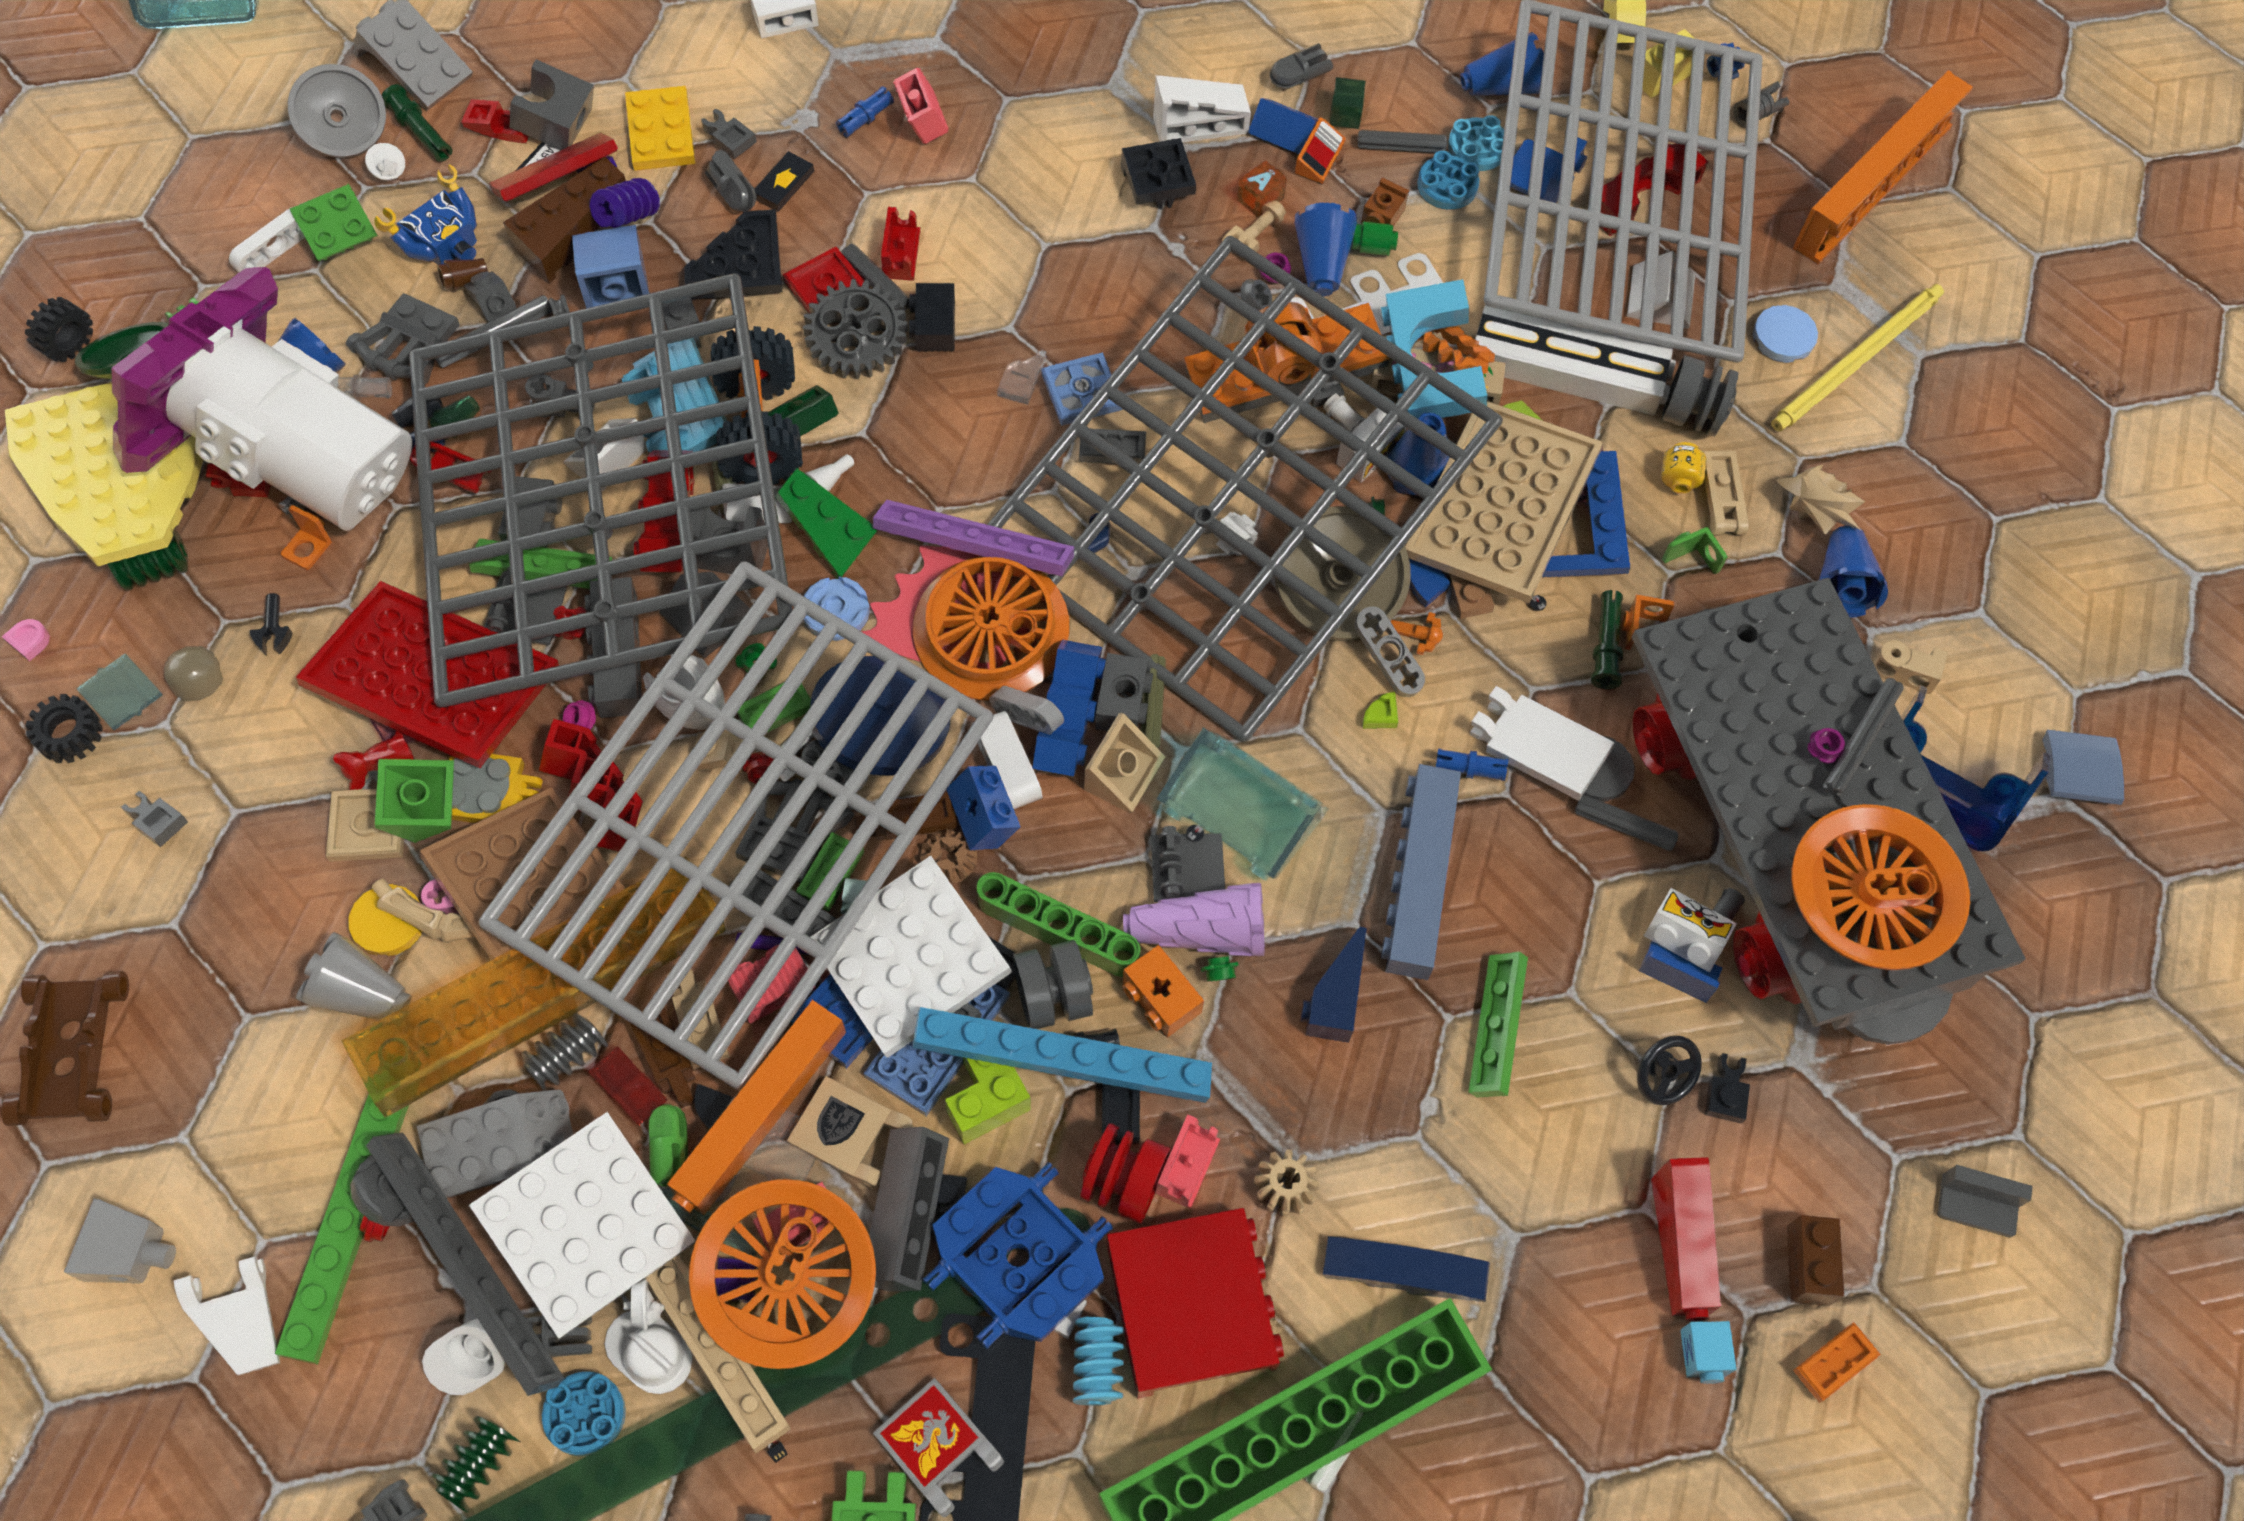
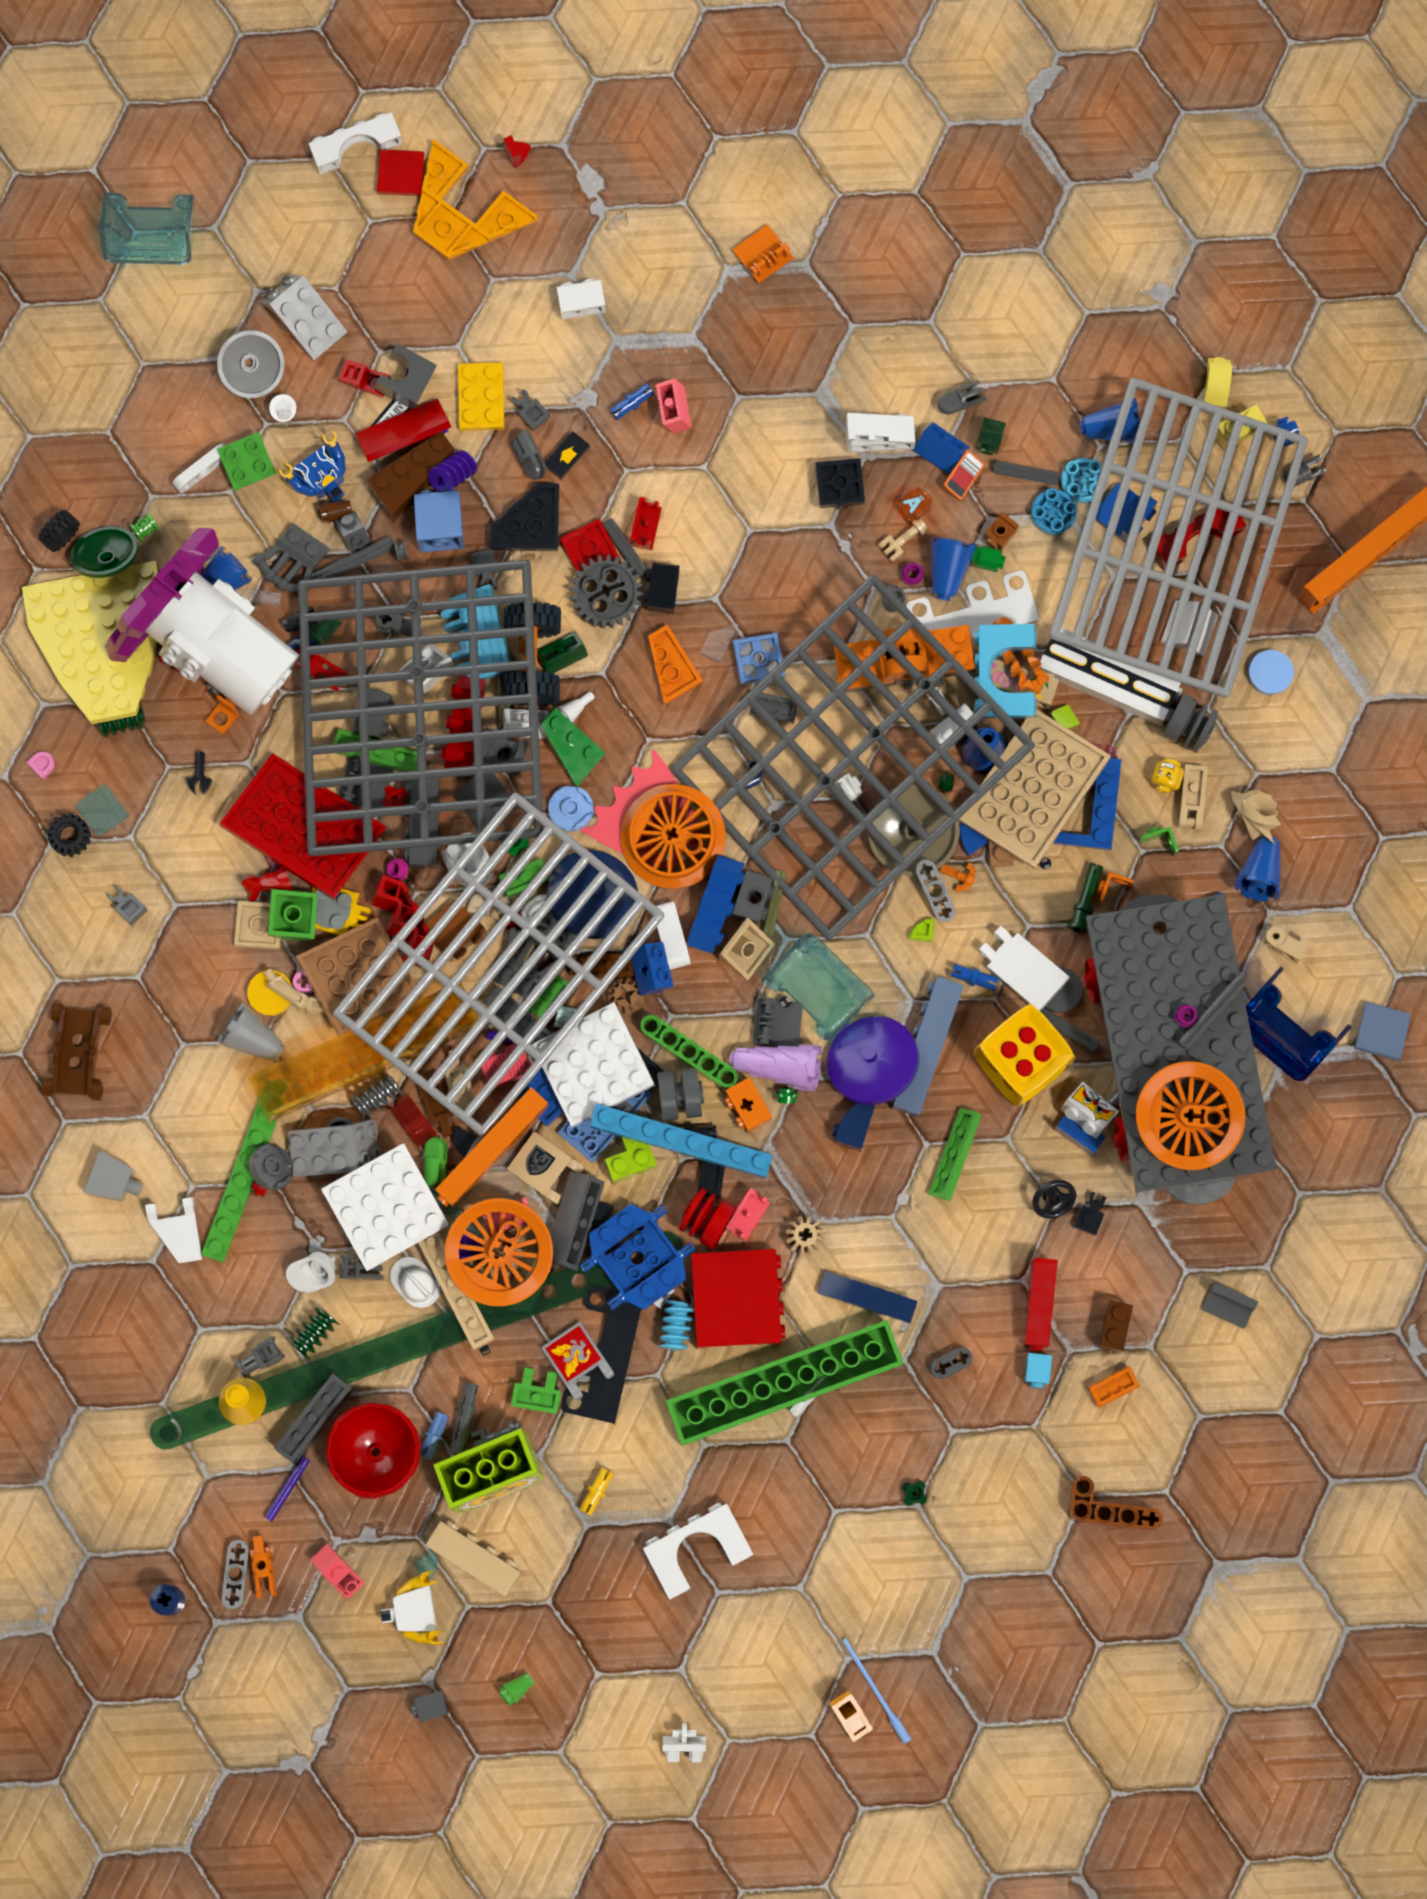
camera: 10 degrees right, 15 degrees up
dark tan hair [164,646,223,701] -> none
dark grey tile [366,1132,565,1396] -> none
dark green pin [381,84,453,162] -> none
dark azure tile [542,1372,626,1457] -> none
white hat [624,1279,664,1330] -> none
medium lavender plate [873,499,1074,576] -> none
light grey beam [989,686,1064,735] -> none
light yellow piece [1771,284,1944,432] -> none
none -> dark orange bracket [426,900,486,962]
none -> orange wing [648,624,703,706]
none -> dark purple dish [827,1016,919,1105]
none -> dark grey beam [930,1347,973,1380]
none -> yellow piece [973,1003,1075,1107]

